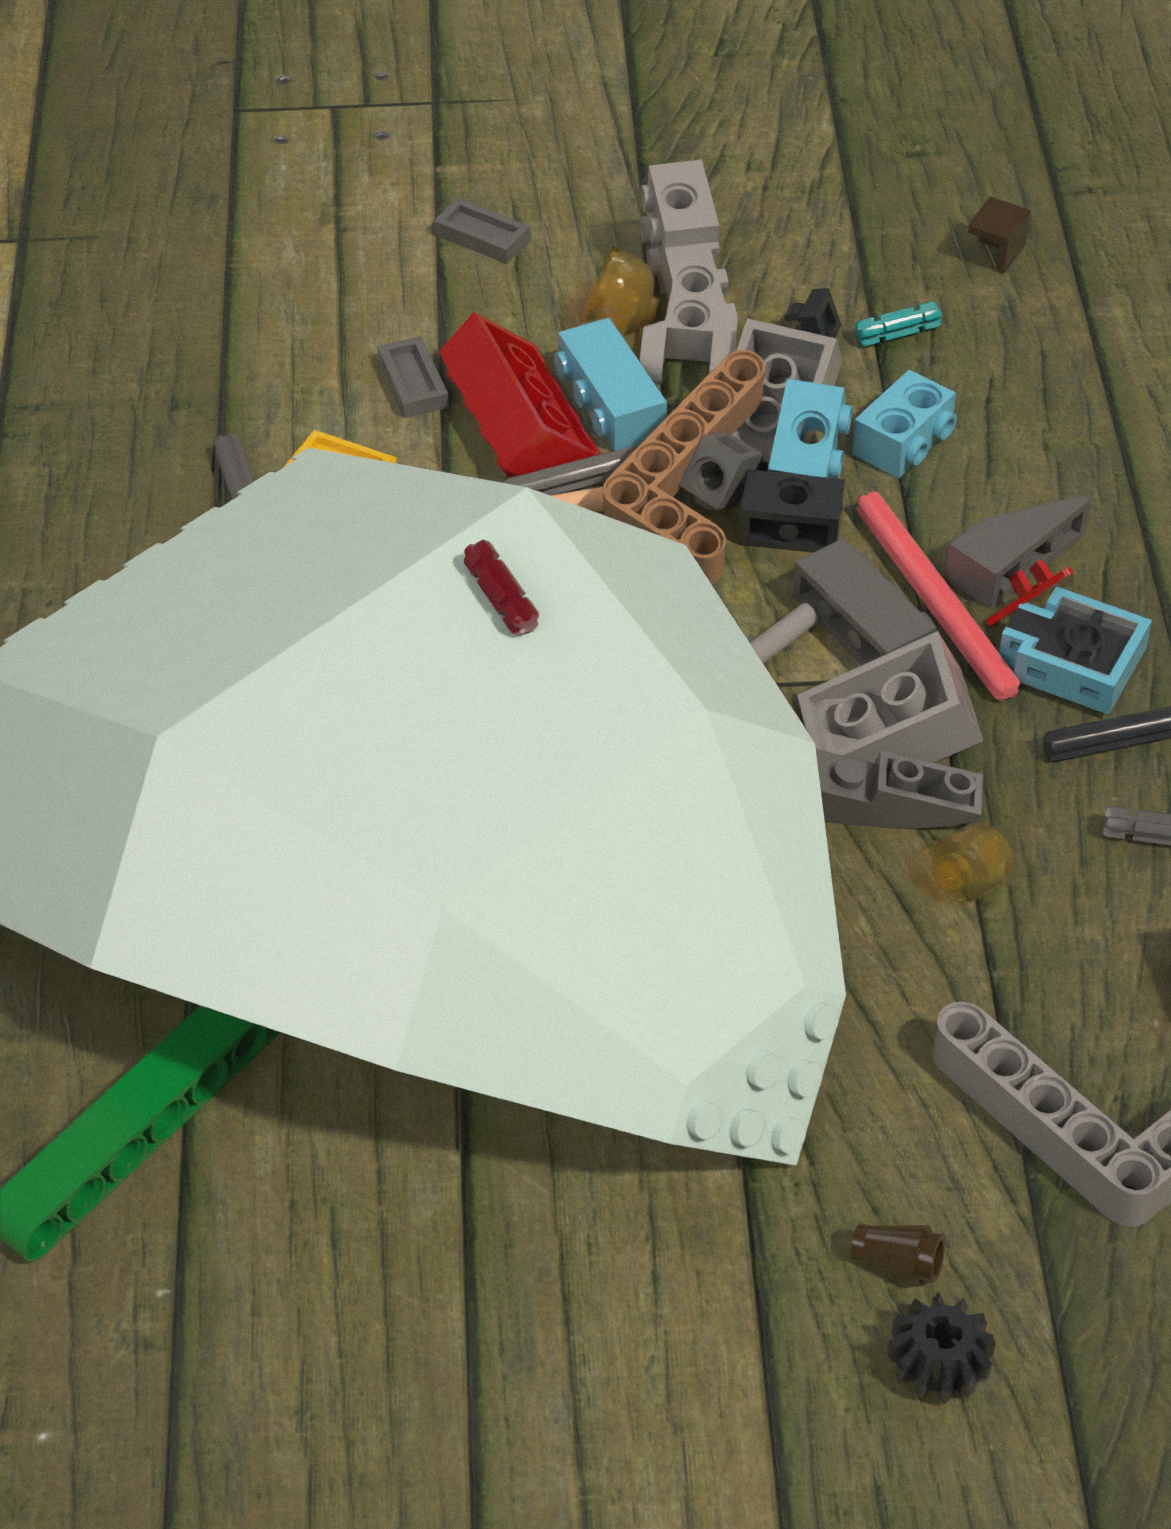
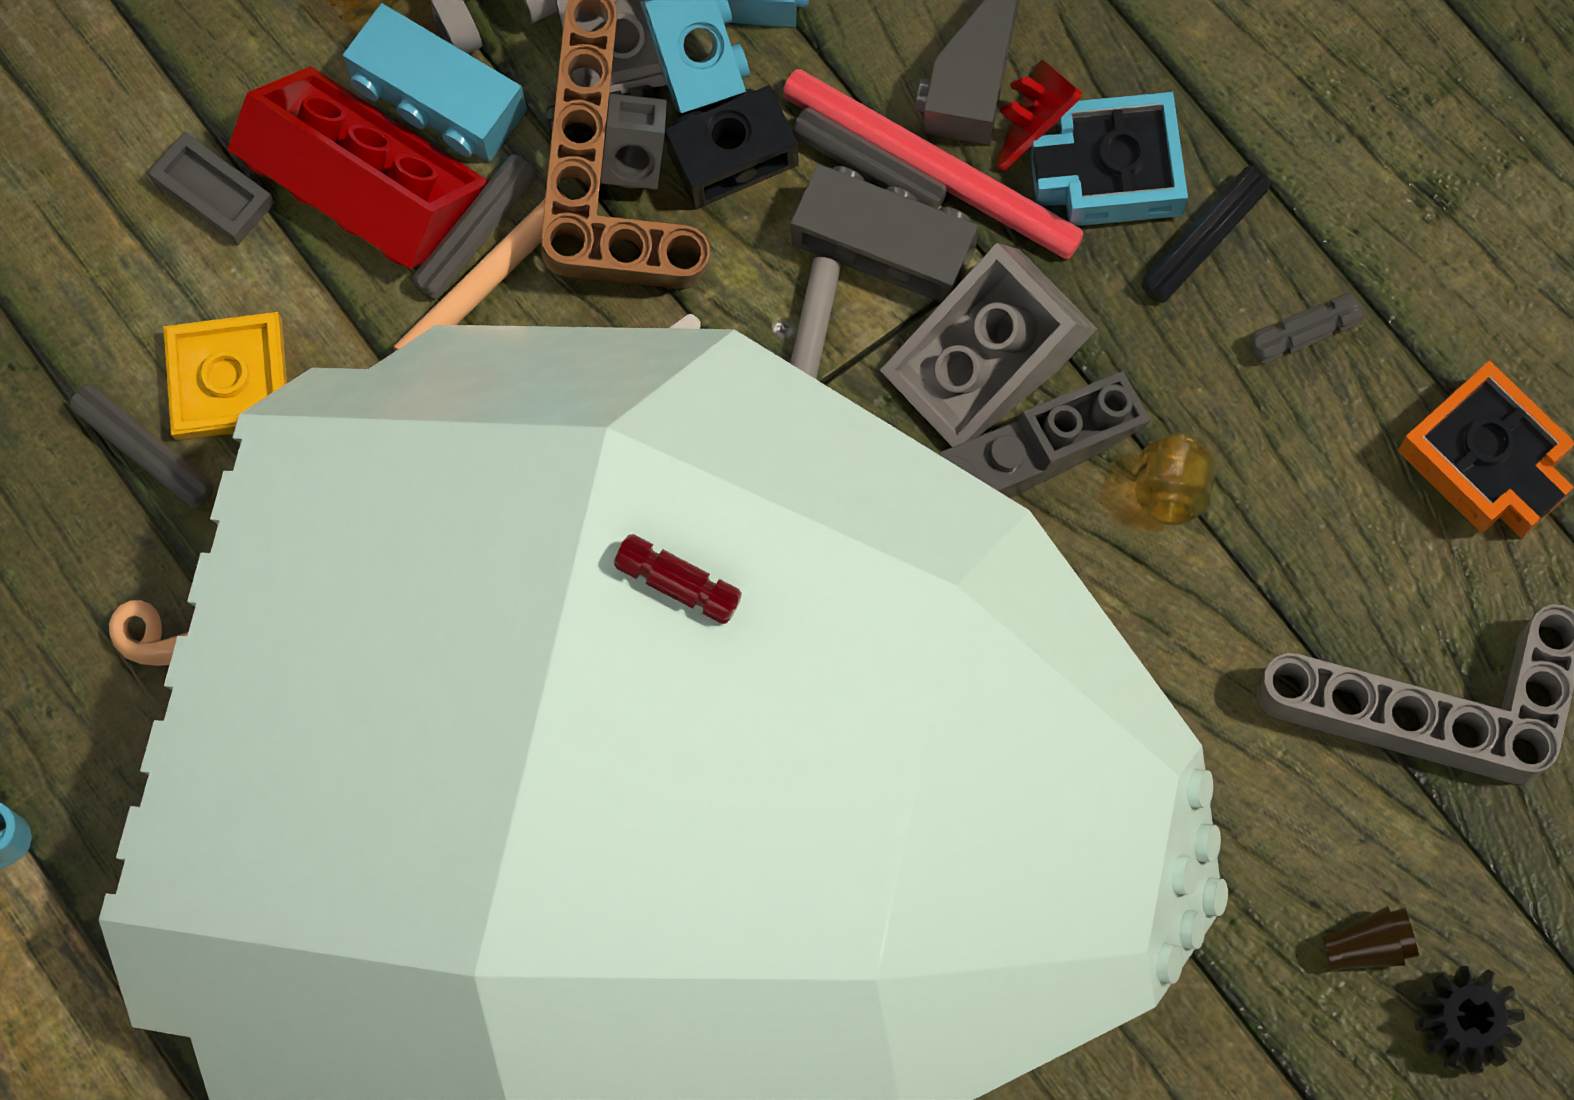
camera: 30 degrees left, 25 degrees up
none -> dark grey axle [793,108,947,209]

